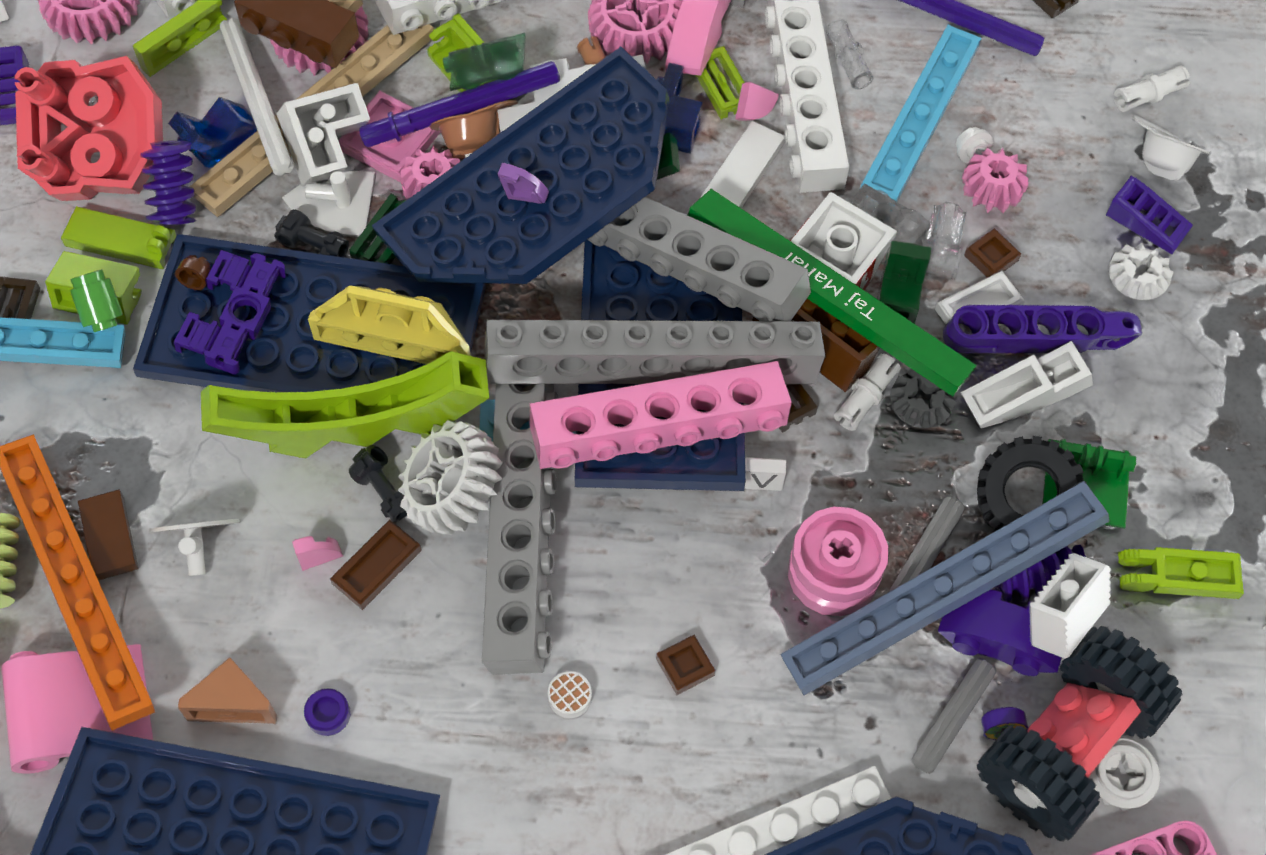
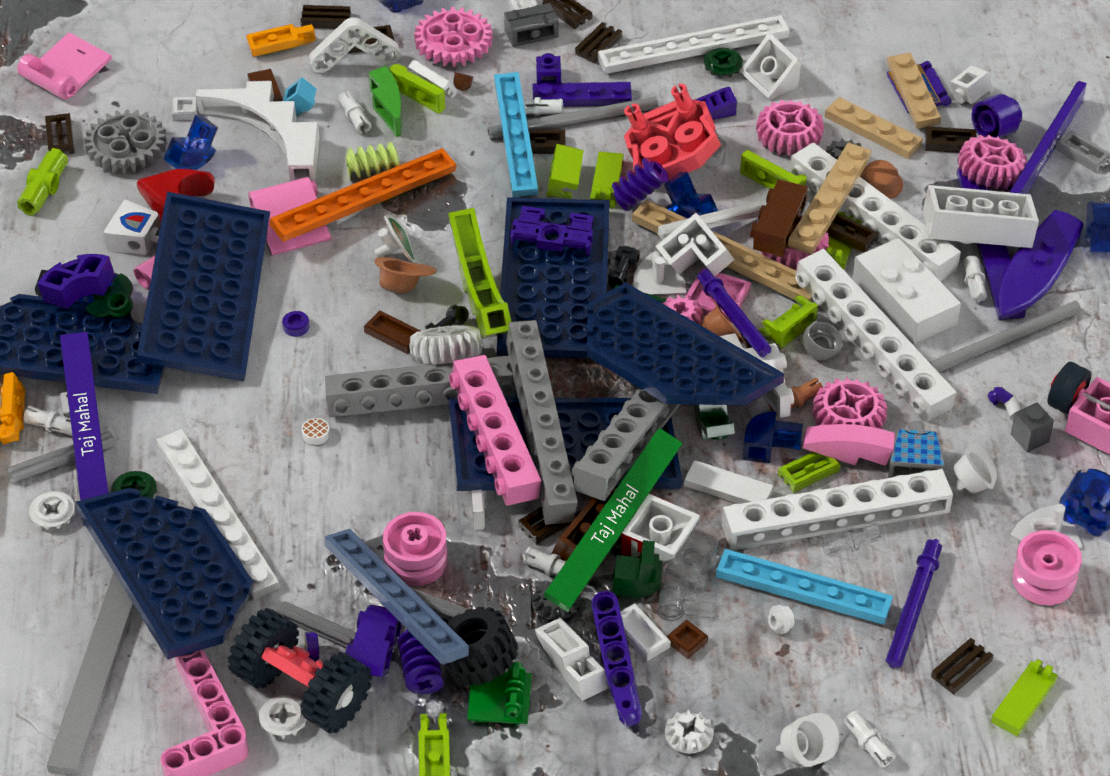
camera: 85 degrees right, 15 degrees down
bright green brick [70,269,123,332] -> none
reddish brown tile [78,489,139,581] -> none
reddish brown hinge [175,255,211,290] -> none
nougat slope [178,658,277,724] -> none
bright pink tile [292,536,343,571] -> none
light yellow wedge [308,286,471,364] -> none
clear green hinge [443,33,526,91] -> none
medium lavender tile [498,163,549,203] -> none
reddish brown tile [656,634,716,695] -> none
bright pink tile [735,82,779,121] -> none
bright pink gear [962,147,1029,213] -> none
white brick [1029,553,1111,658] -> none
dark purple slope [1106,175,1193,254] -> none
none -> nougat piece [374,257,437,294]
none -> light grey hair [803,321,843,361]

